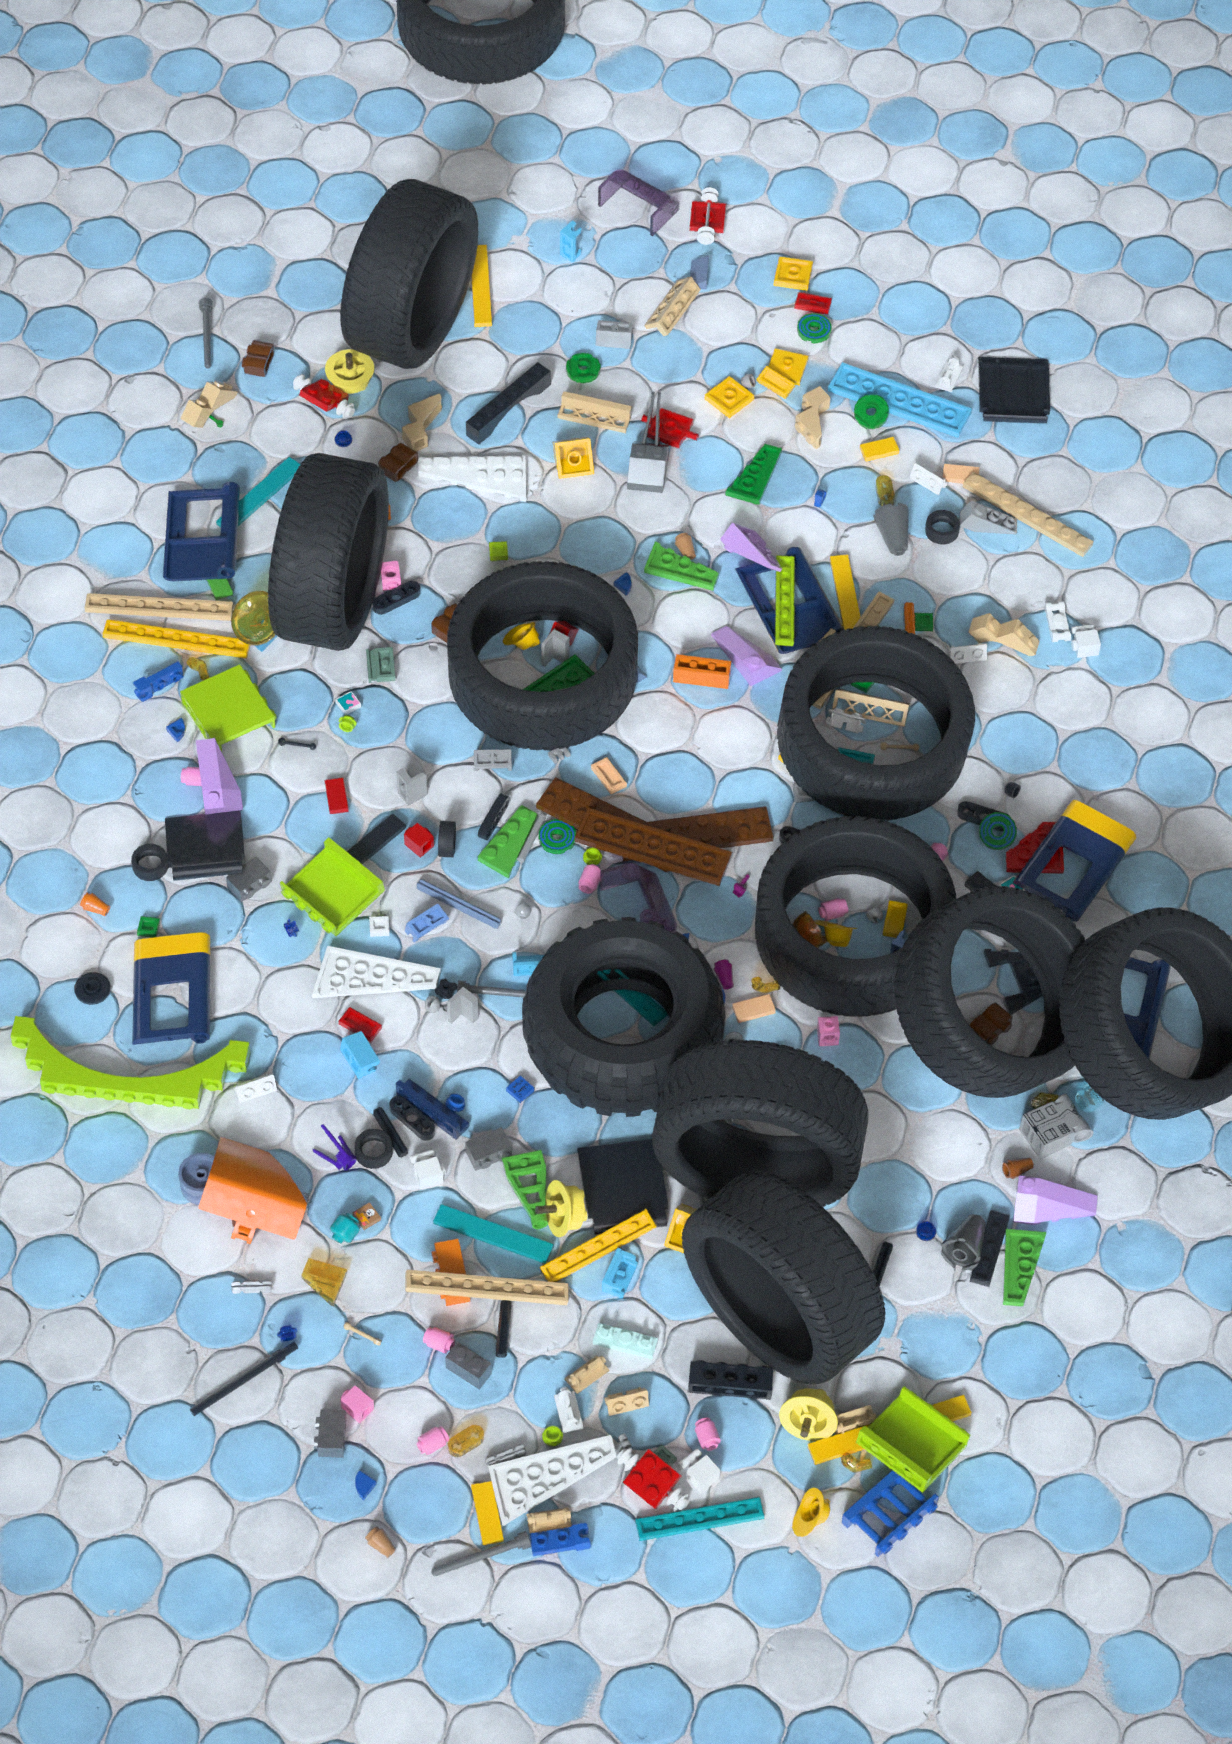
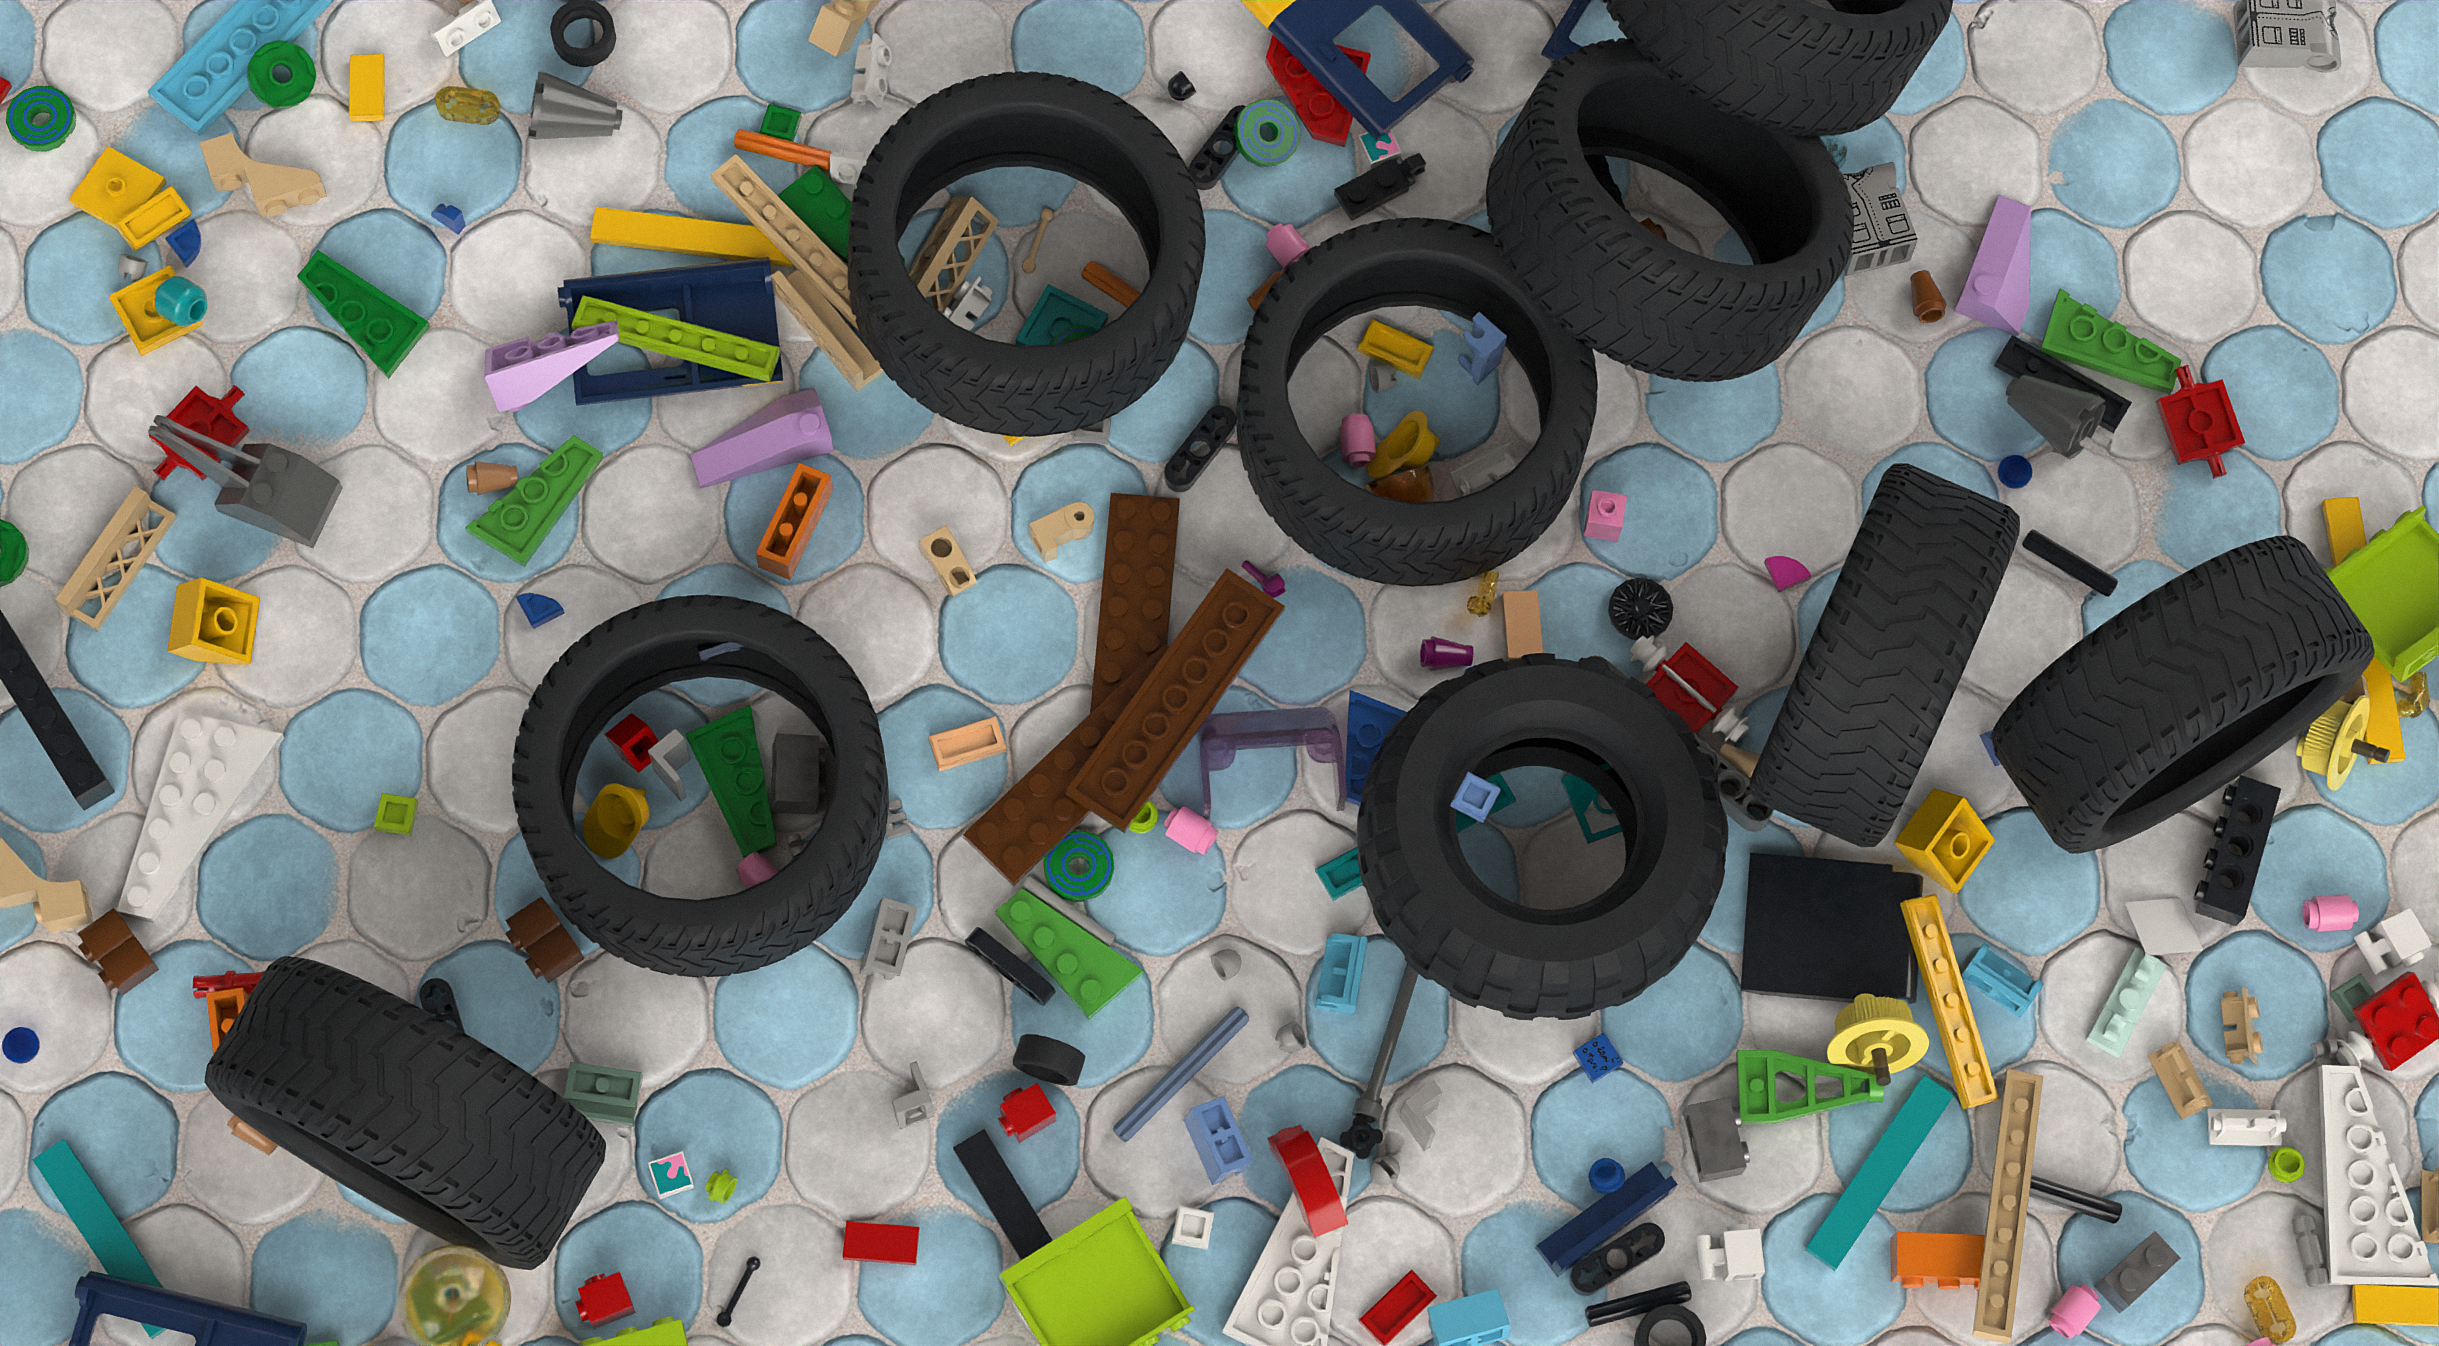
camera: 80 degrees left, 15 degrees up
none -> teal head [155,276,207,327]
none -> blue tile [165,219,201,268]
none -> red pin [193,970,265,999]
none -> red brick [575,1272,636,1329]
none -> tan leg [918,525,977,597]
none -> tan leg [1029,502,1095,563]
none -> red arch [1267,1125,1348,1238]
none -> light grey hinge [1275,1021,1306,1053]
none -> medium blue tile [1451,772,1501,823]
none -> white sticker [2125,898,2203,956]
none -> red plate [2155,365,2245,479]

